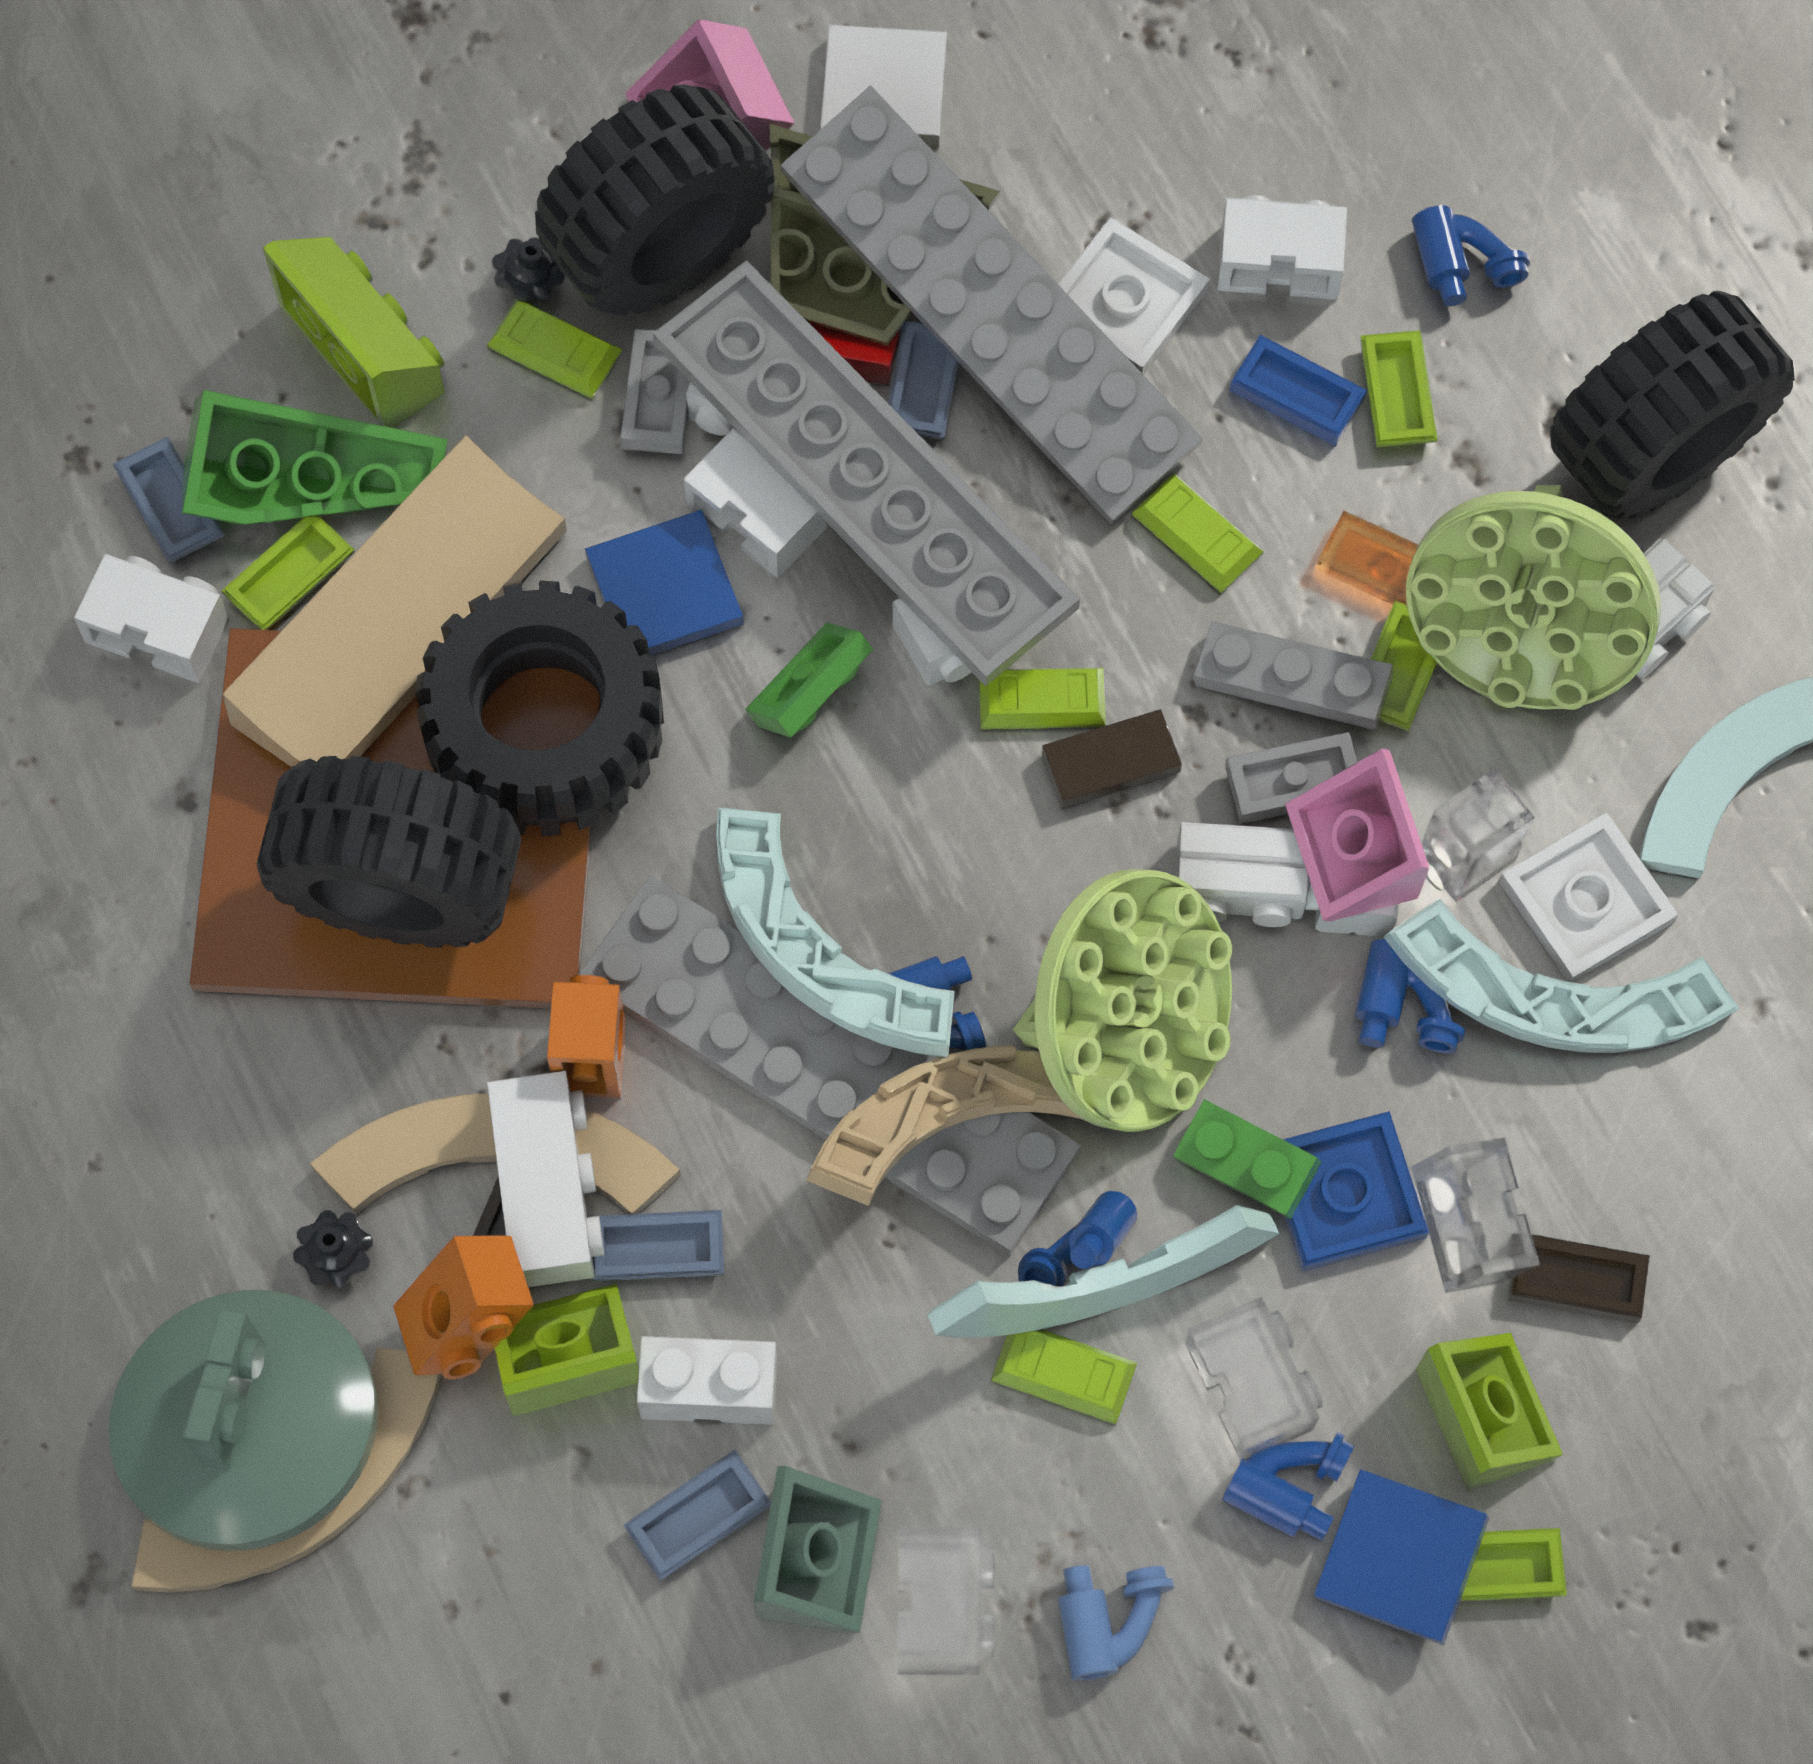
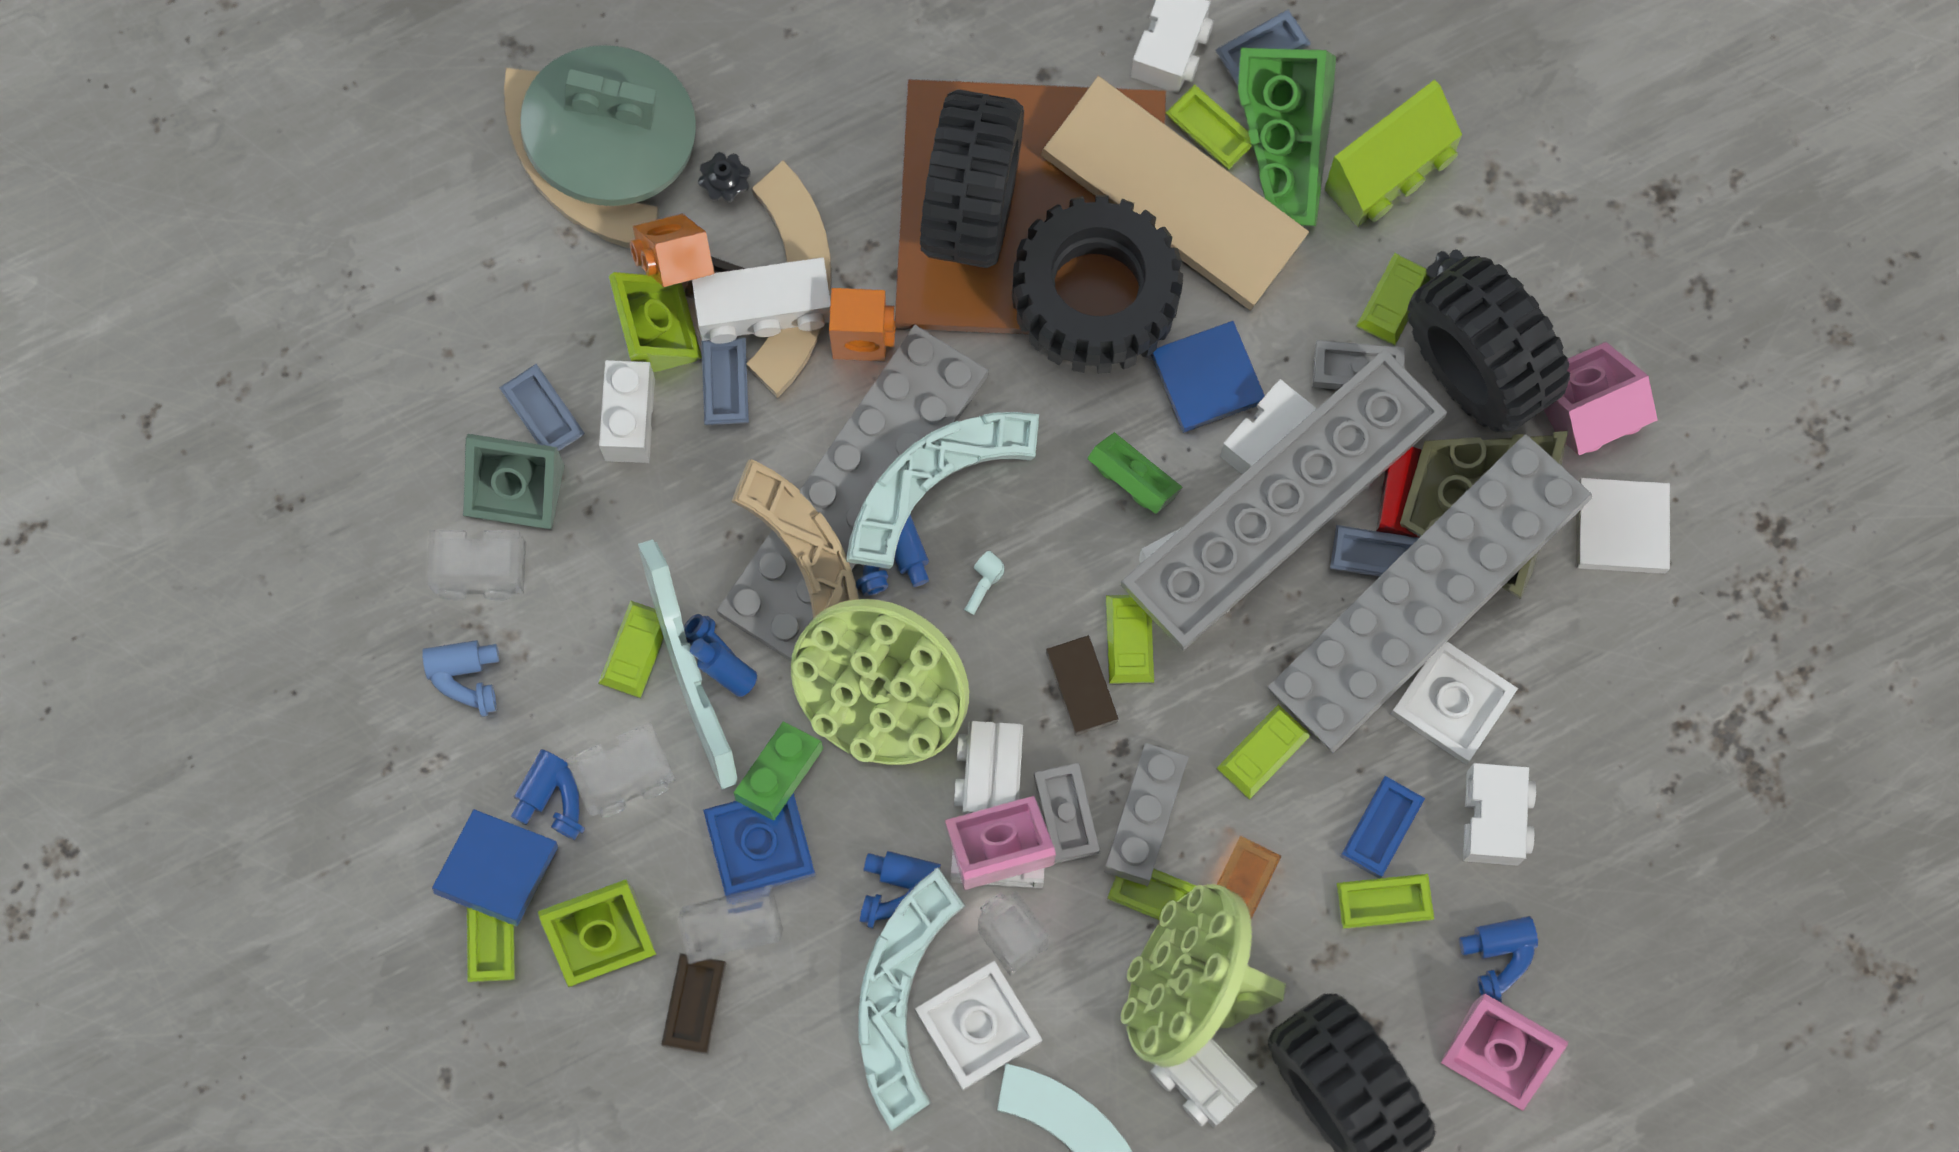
camera: 90 degrees right, 5 degrees up
none -> light aqua hand [964,551,1005,615]
none -> bright pink slope [1441,994,1568,1111]

